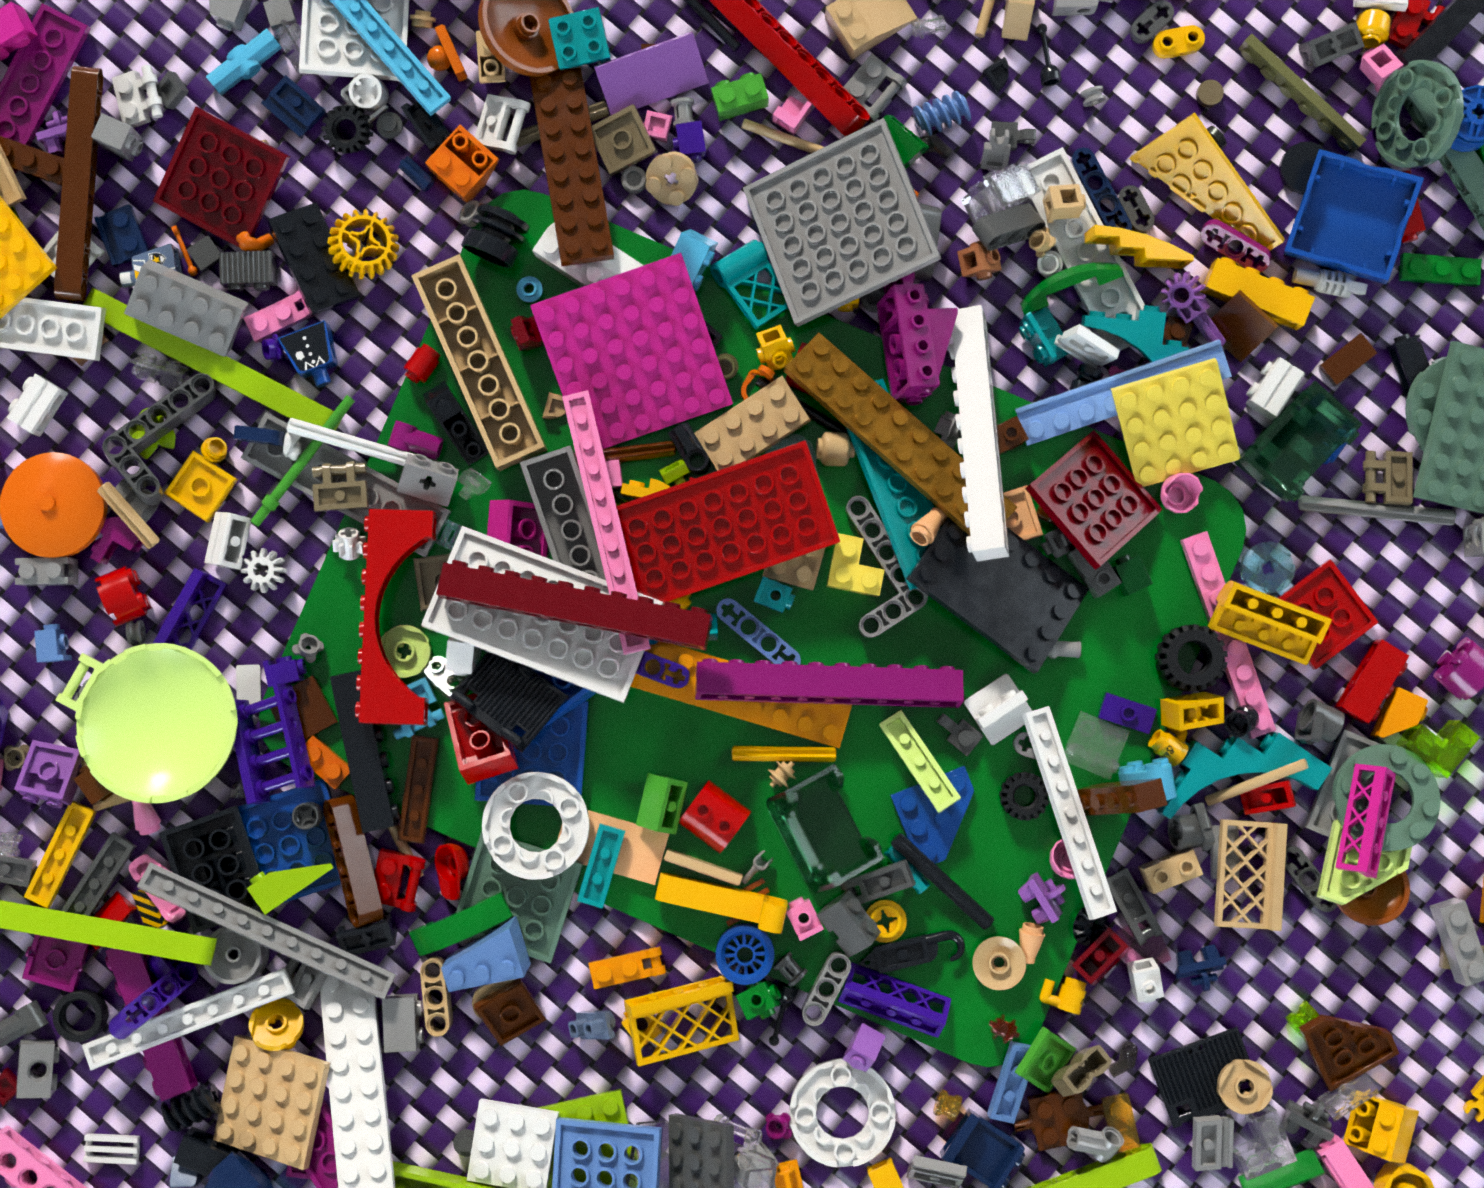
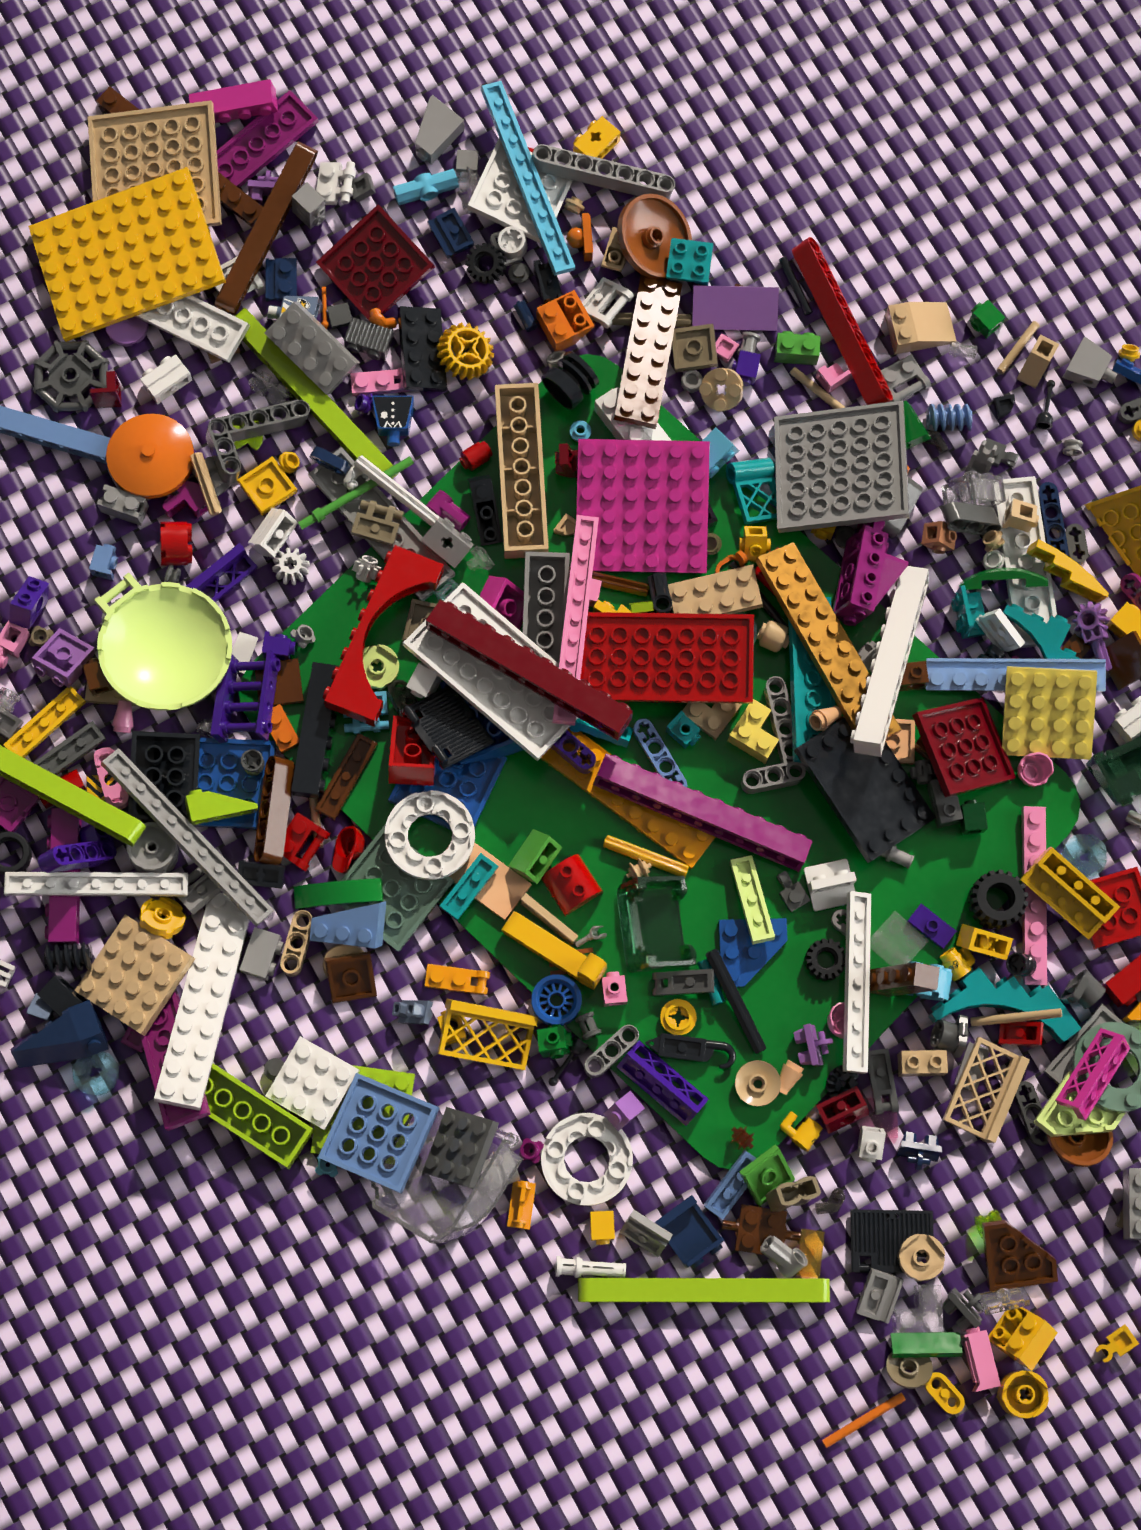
camera: 10 degrees right, 10 degrees down
dark grey brick [816,890,881,958] -> none
clear yellow wheel [933,1089,962,1122] -> none

